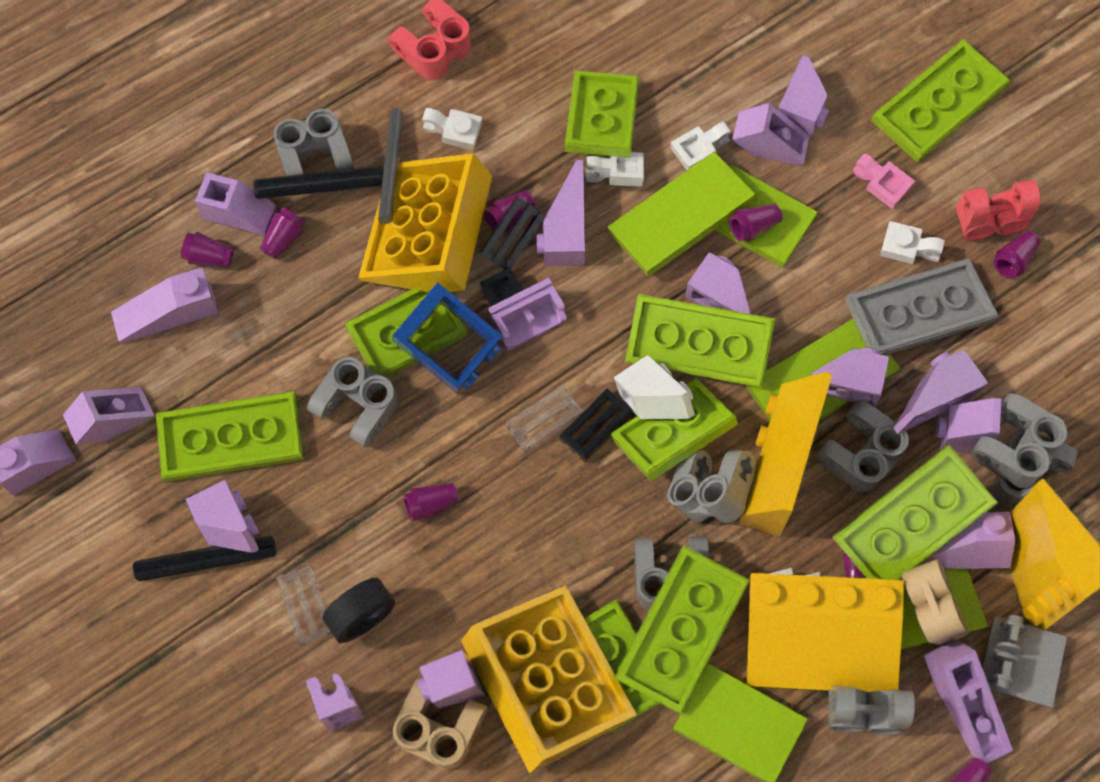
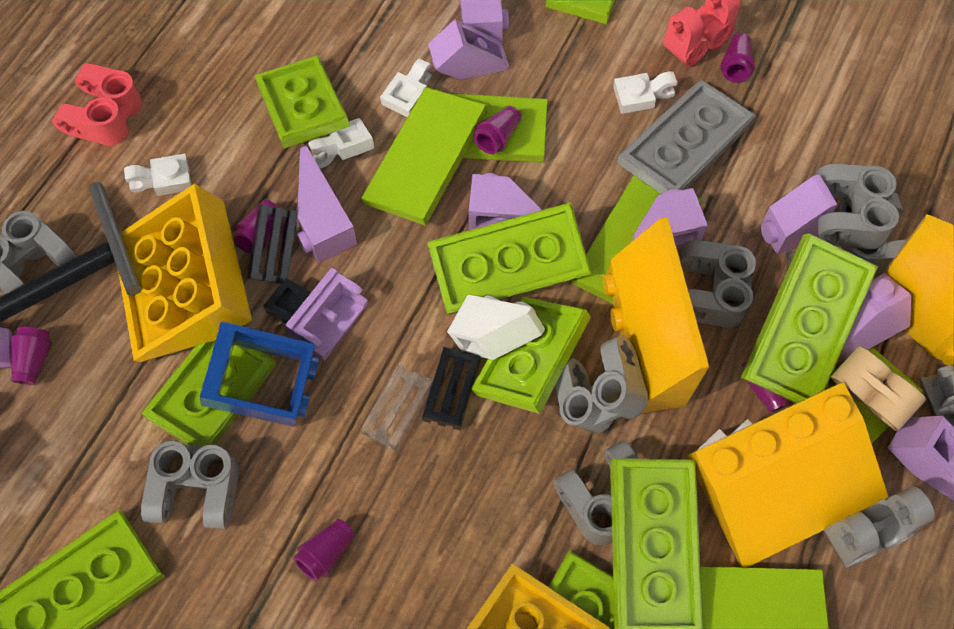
camera: 30 degrees left, 5 degrees down
bright pink plate [852,153,915,209] -> none
lavender slope [893,350,989,434] -> none

